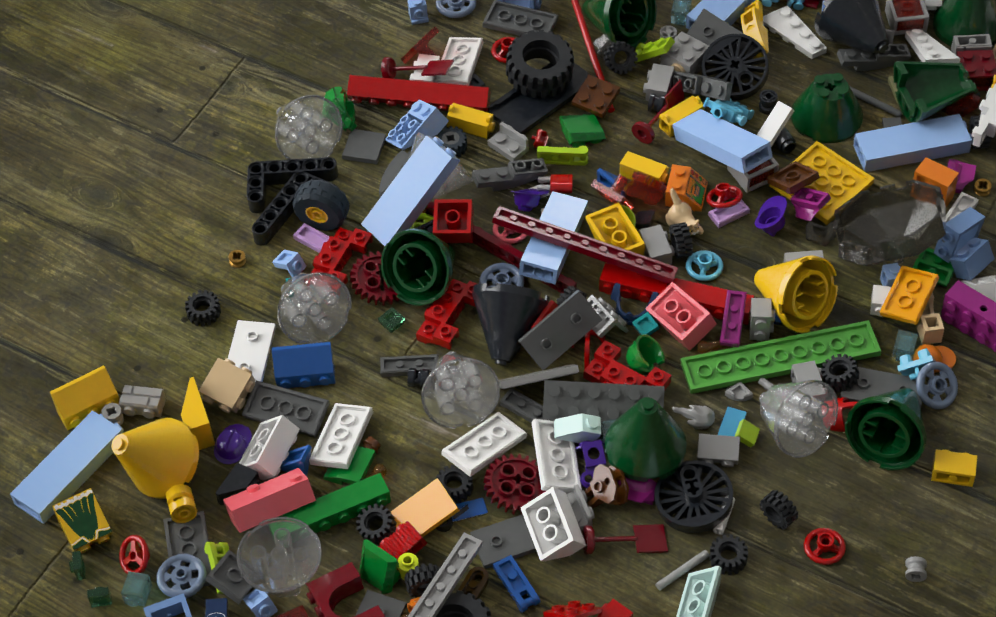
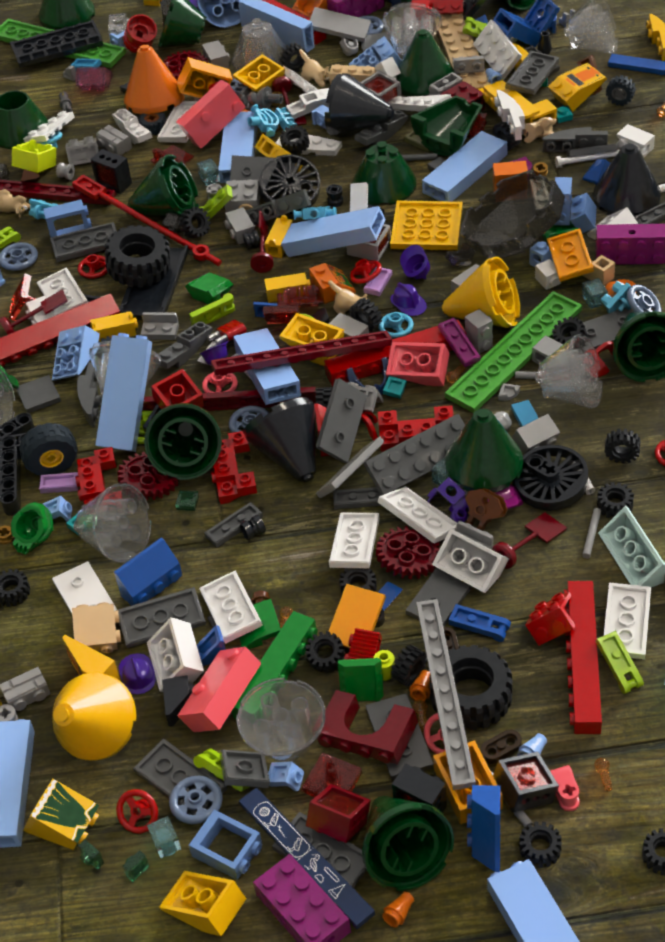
camera: 35 degrees left, 5 degrees down
yellow wheel [165,484,197,523] -> none
clear cone [421,351,500,429] -> none
red piece [531,129,548,148] -> none
light aqua slope [554,413,601,443] -> none
reddish brown plate [572,75,620,118] -> none
green helmet [626,334,665,375] -> none
lime tile [735,419,760,448] -> none
reddish brown plate [767,161,820,195] -> none
magenta slope [790,187,831,221] -> none
none -> green helmet [11,502,54,554]
none -> black tyre [280,125,310,155]
none -> dark purple piece [390,282,427,316]

